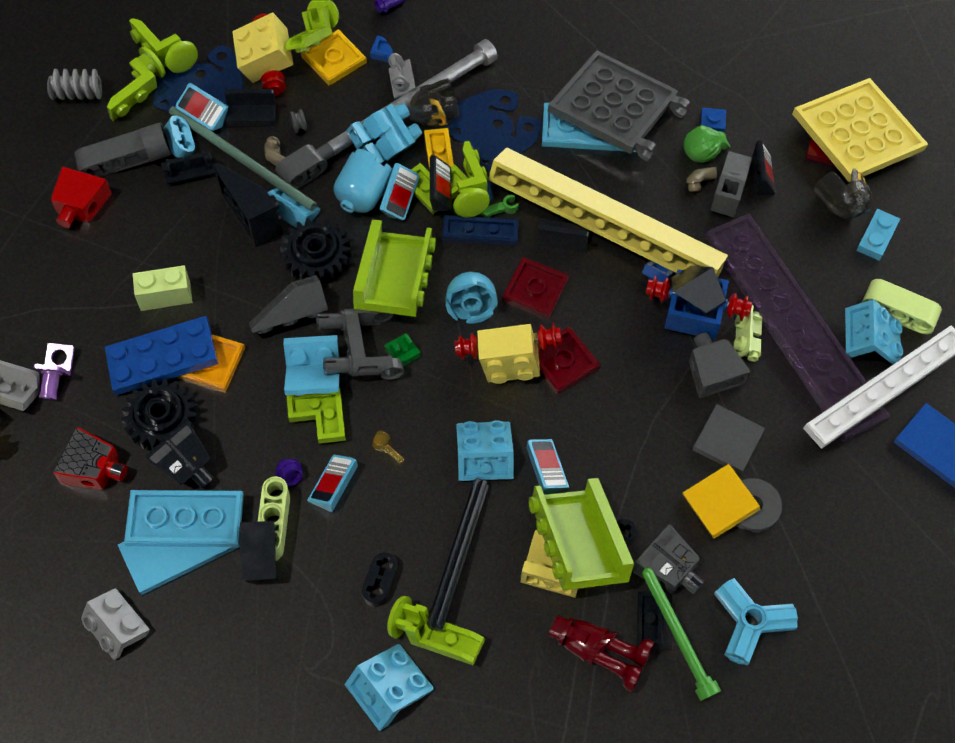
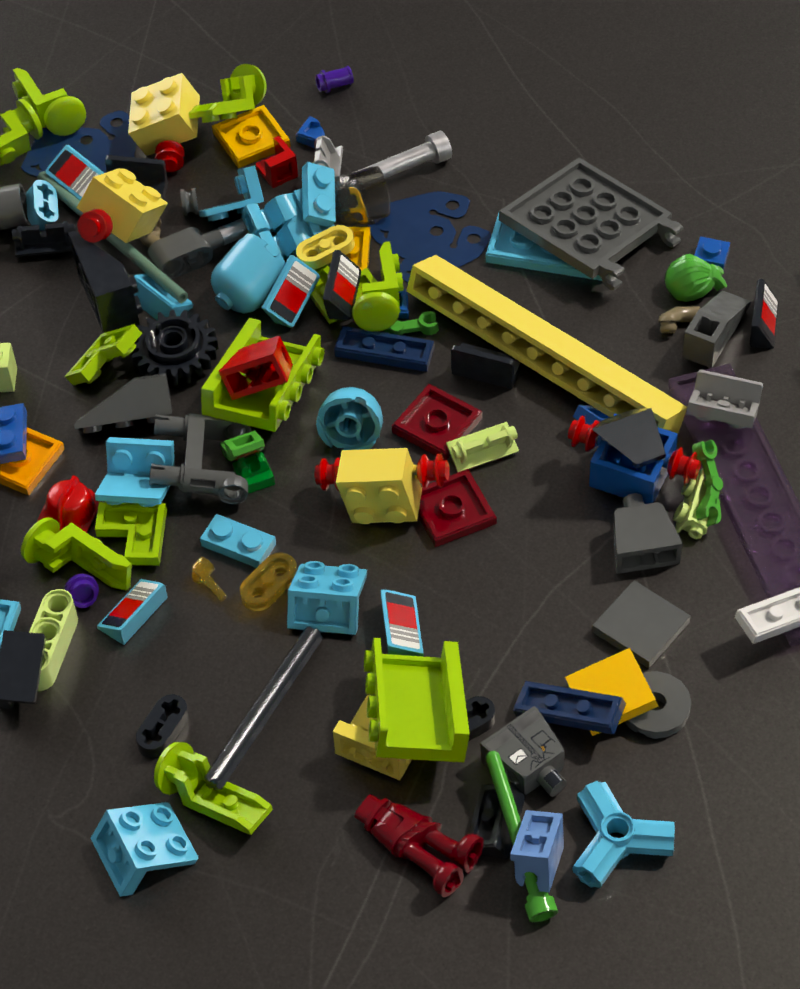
camera: 15 degrees right, 10 degrees down
none -> lime piece [21,517,132,591]
none -> red piece [37,475,99,533]
none -> lime plate [65,324,142,386]
none -> light yellow brick [76,168,168,243]
none -> medium azure bracket [199,166,264,221]
none -> medium azure piece [200,514,276,569]
none -> red torso [219,336,293,400]
none -> bright green slope [220,430,265,461]
none -> clear yellow plate [240,553,297,611]
none -> red panel [256,136,298,188]
none -> light yellow plate [296,225,355,270]
none -> medium azure piece [302,162,336,228]
none -> yellowish green hinge [446,422,519,473]
none -> medium blue hinge [510,810,564,892]
none -> dark blue tile [513,681,626,735]
none -> light grey bracket [686,370,763,429]
none -> bright green piece [692,440,723,527]

